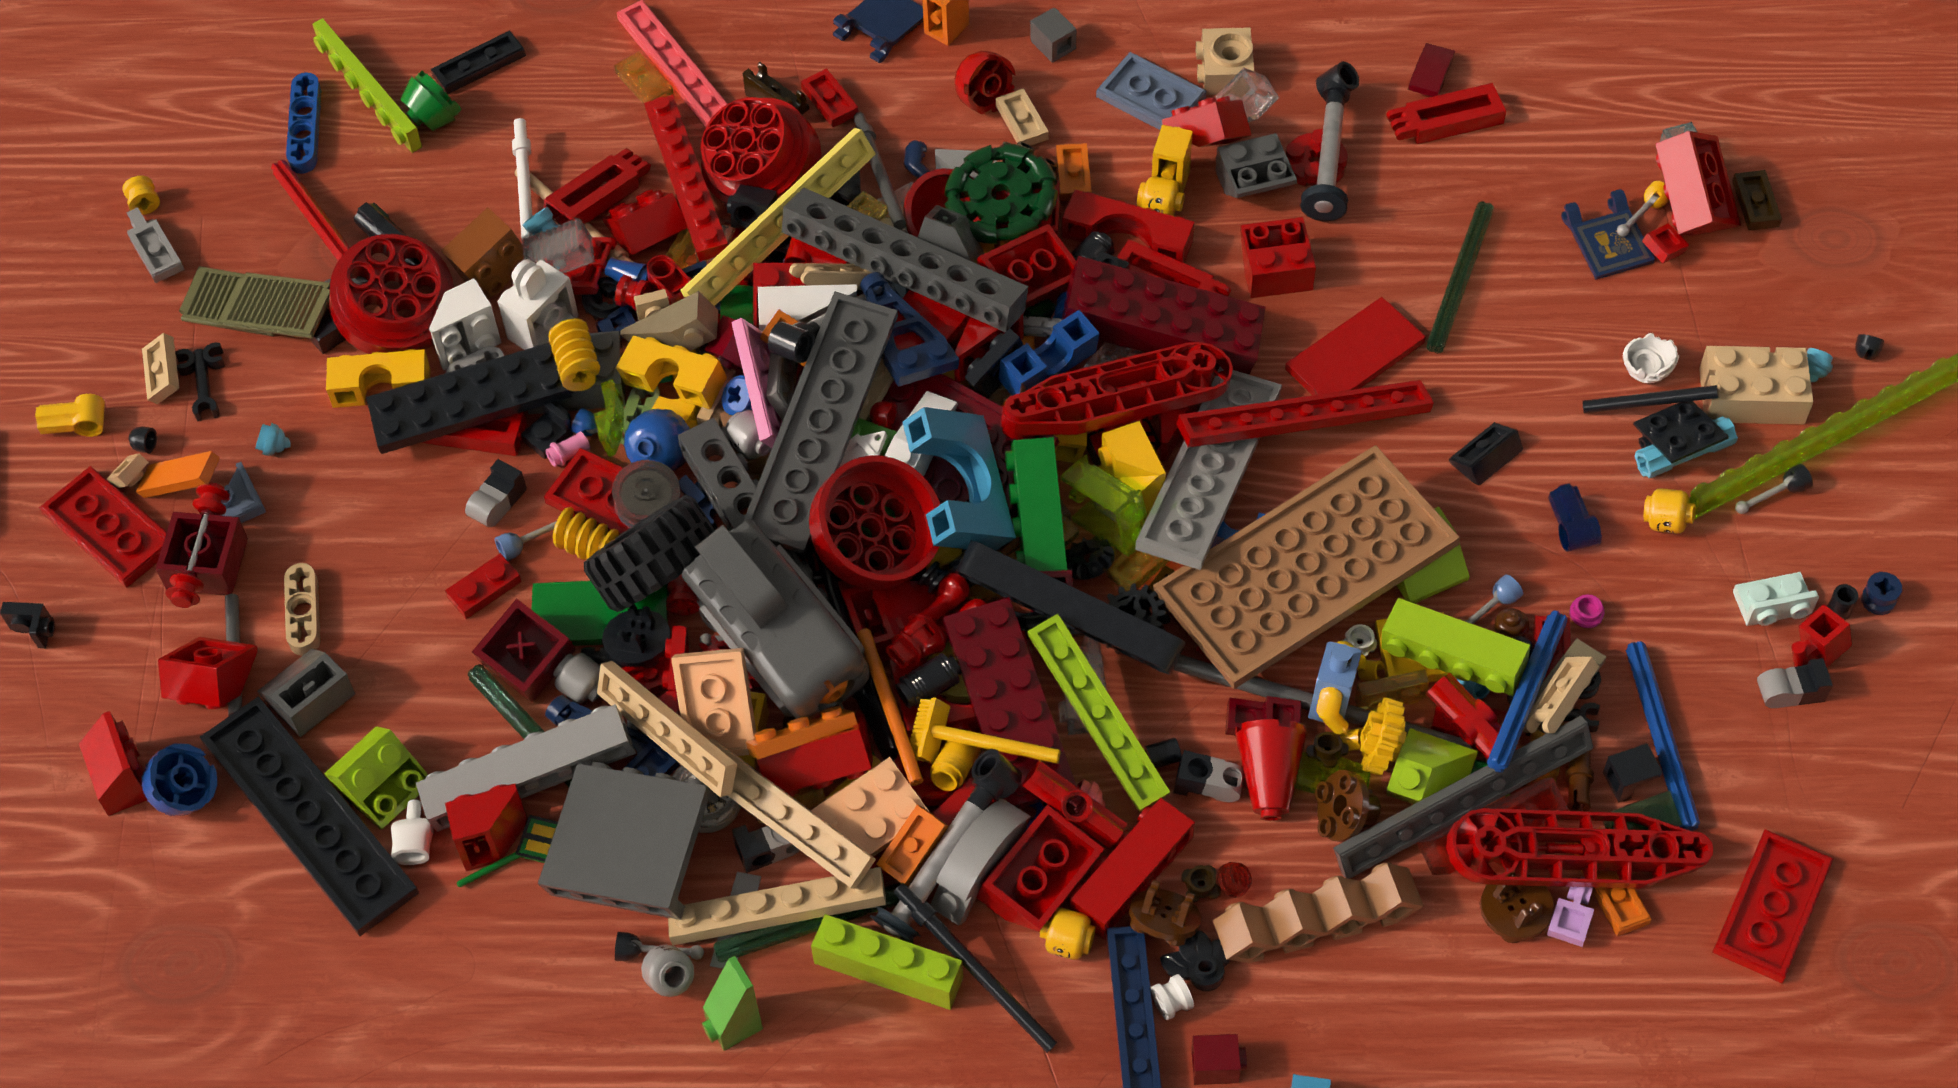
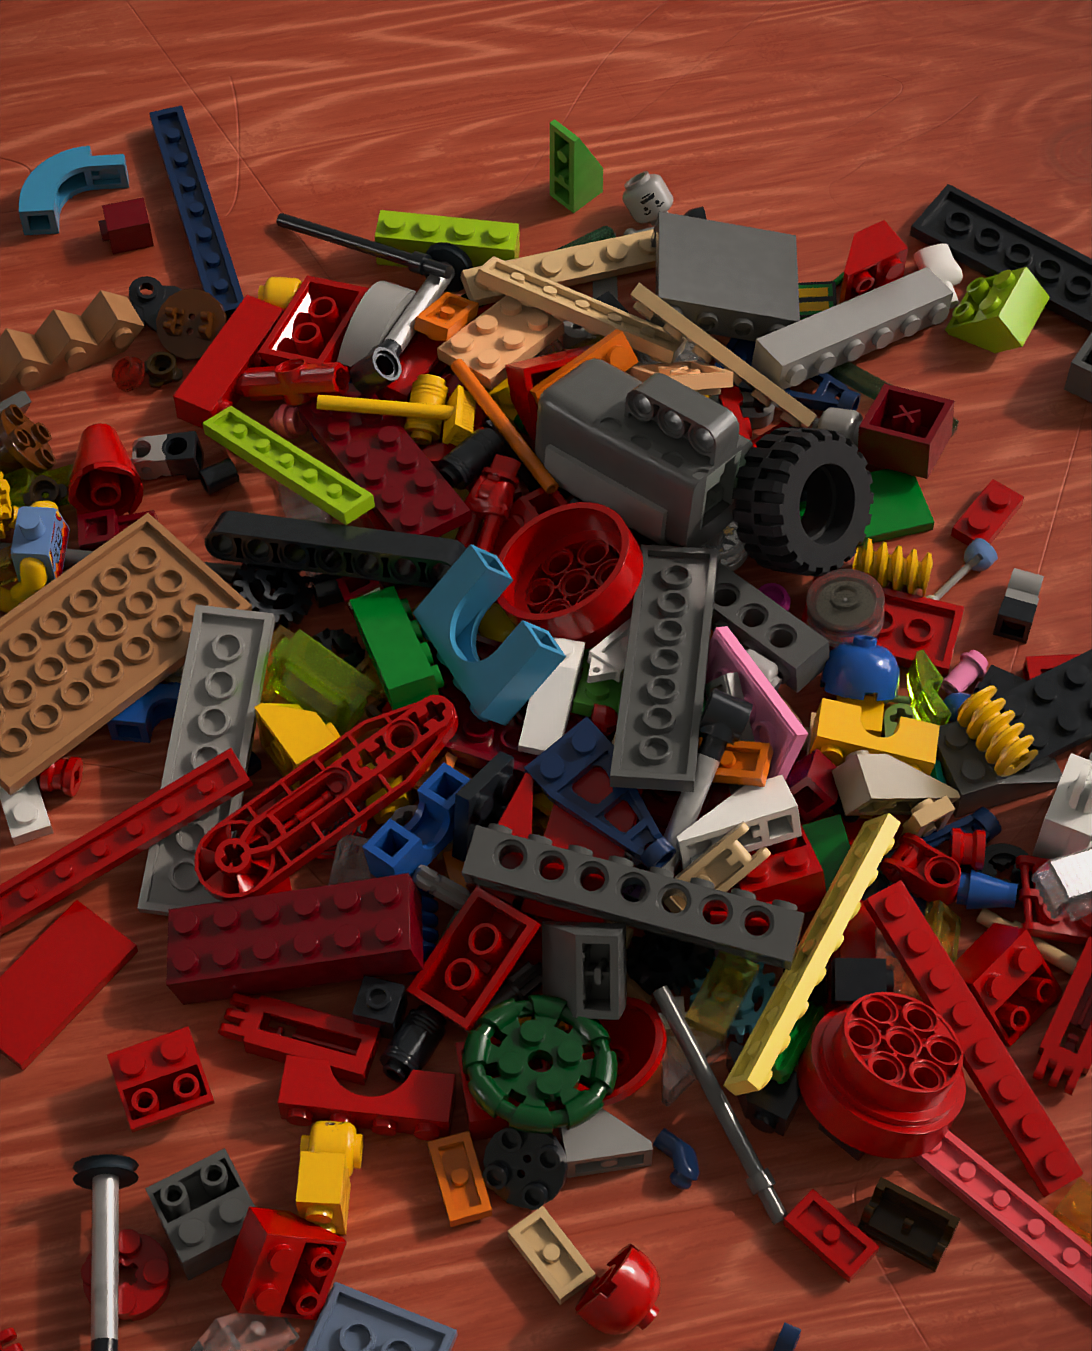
camera: 165 degrees right, 0 degrees up
white wheel [1150,974,1194,1020] -> none

